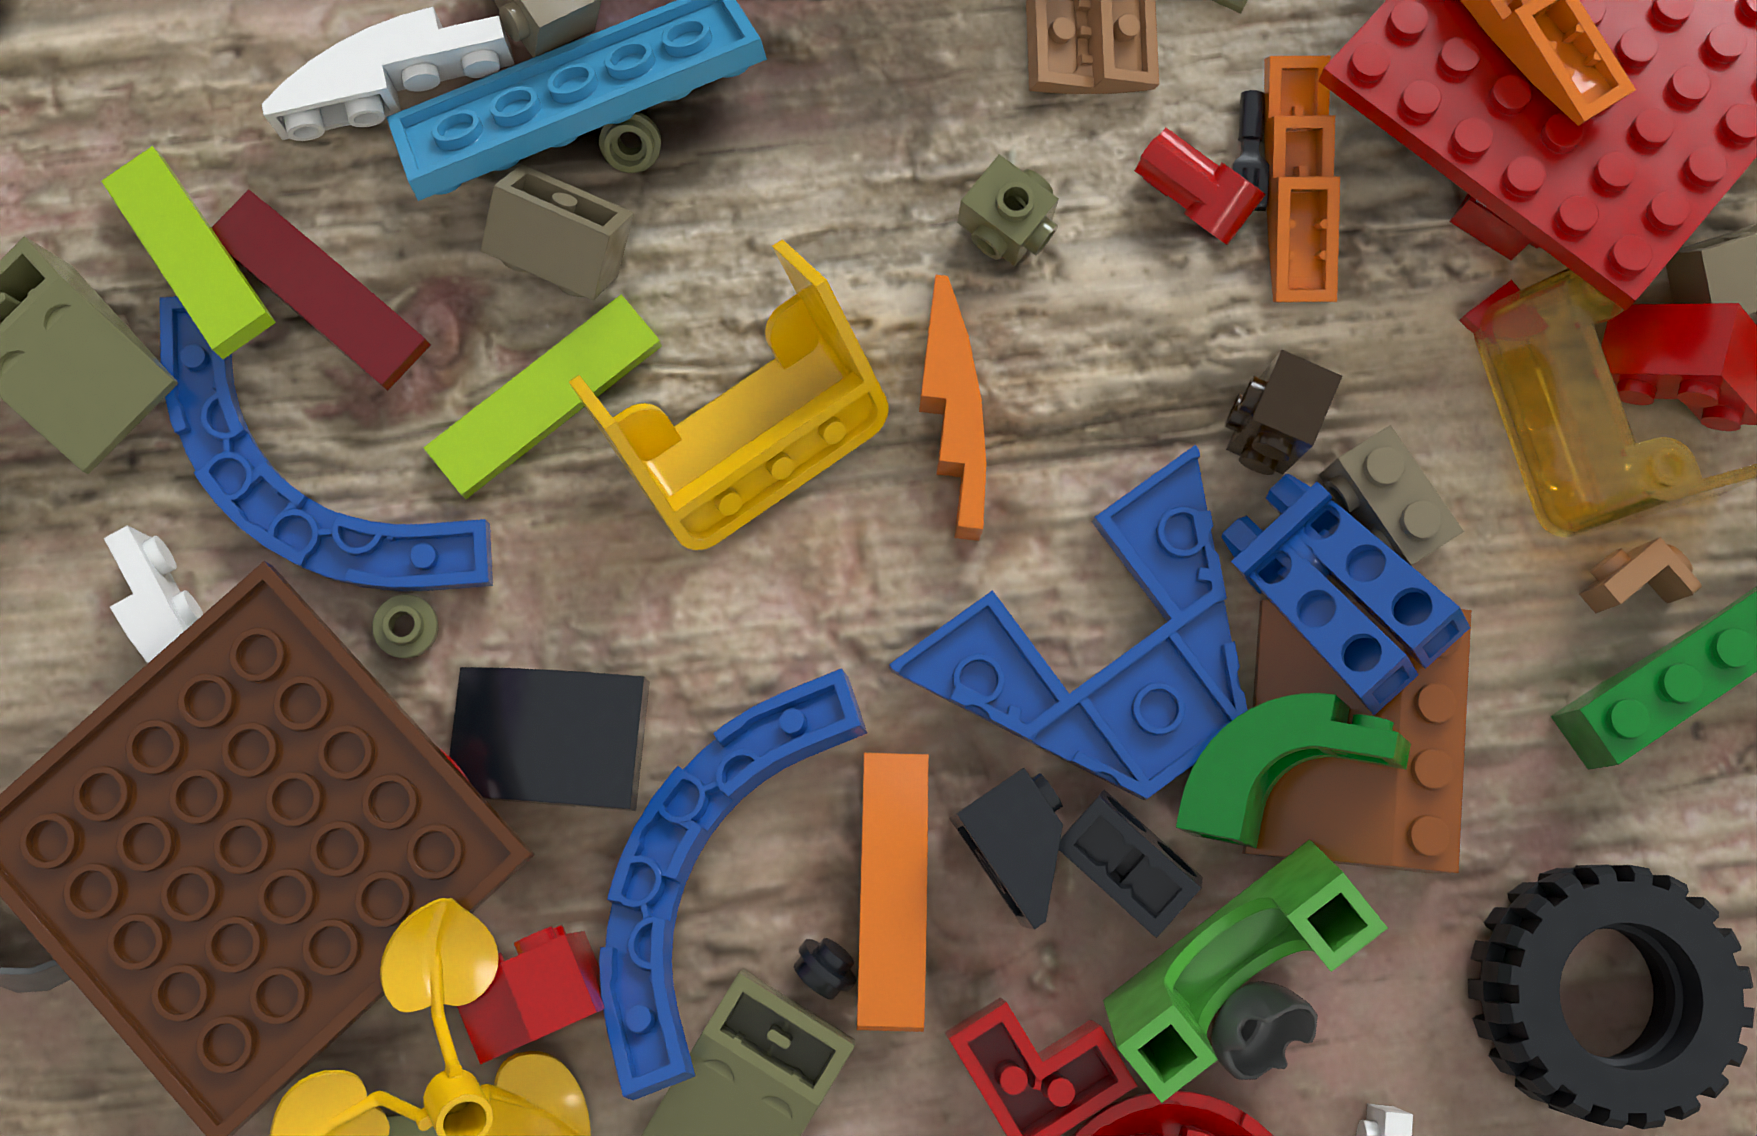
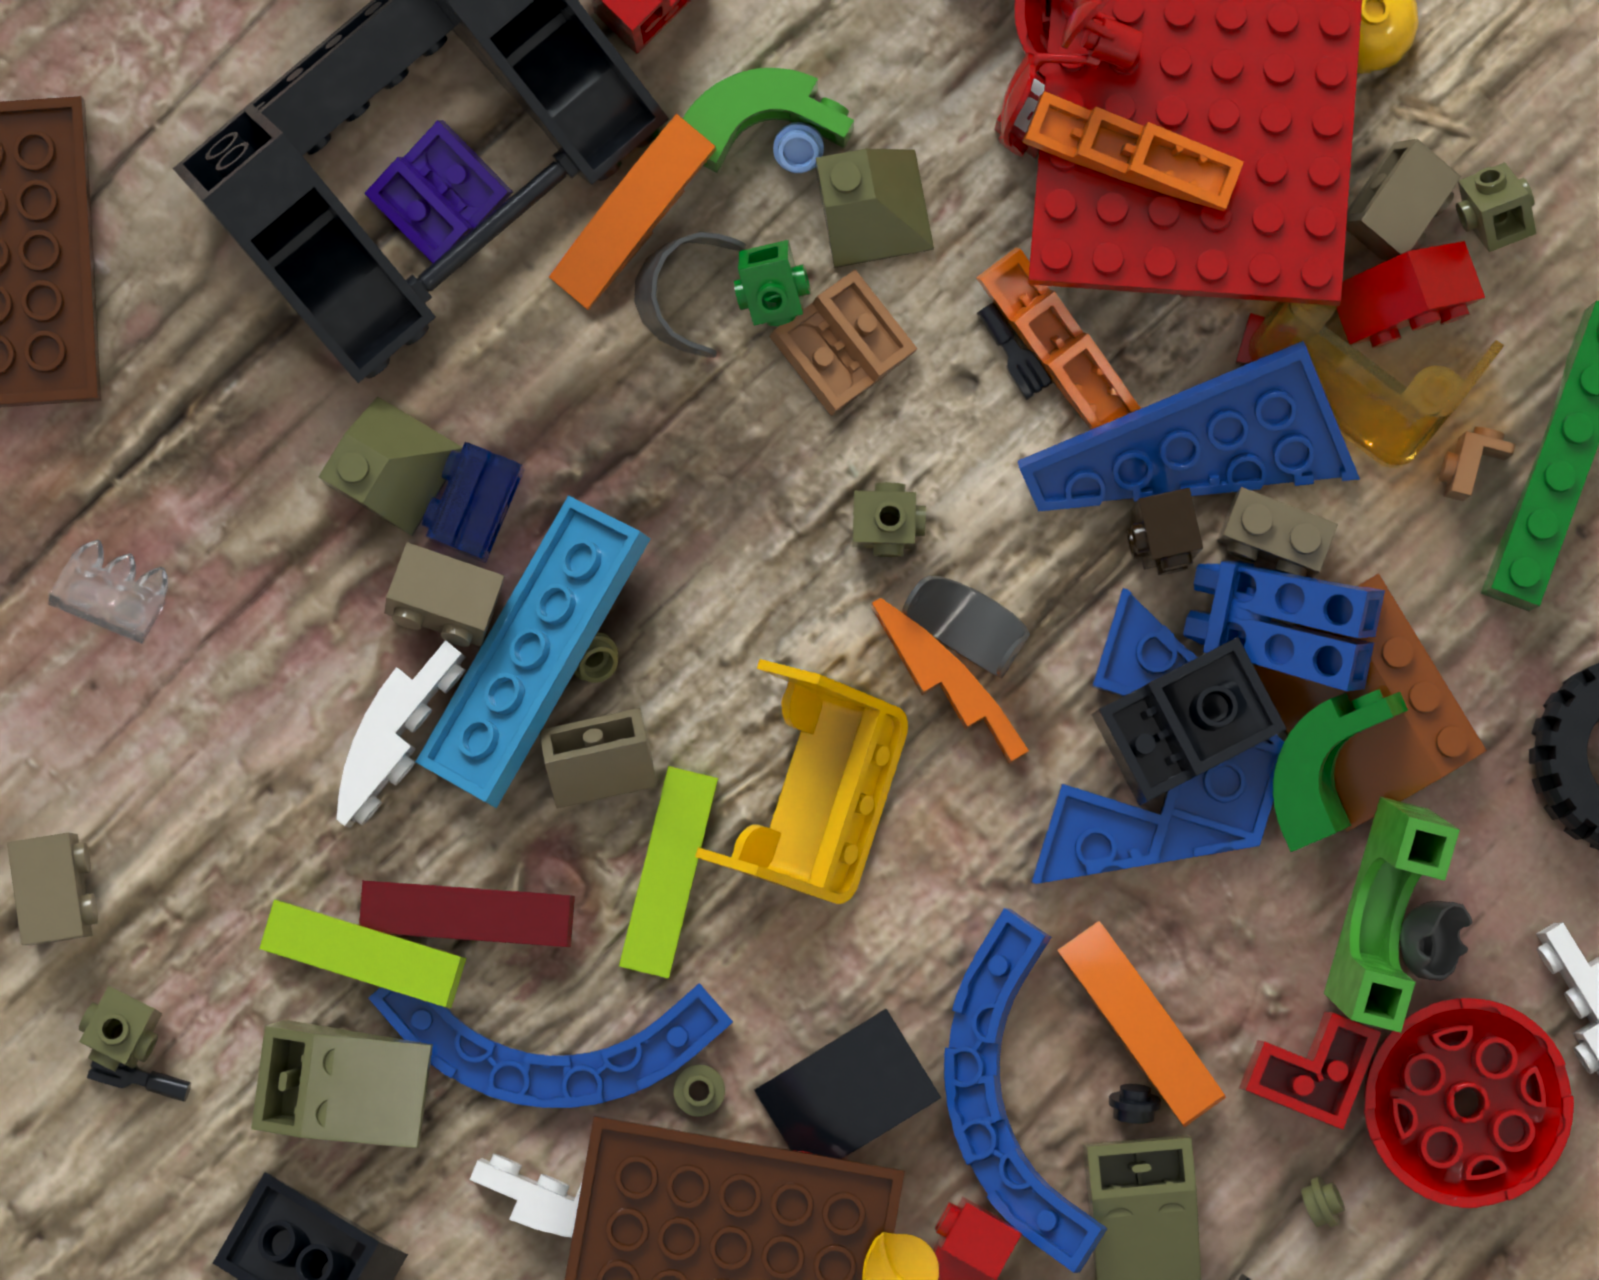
camera: 30 degrees left, 5 degrees up
black slope [949,768,1063,930] -> none
black brick [1059,789,1203,938] -> none
red piece [1134,128,1266,245] -> none
none -> dark grey piece [902,576,1030,679]
none -> blue wing [1018,341,1360,512]
none -> black slope [1091,637,1287,806]

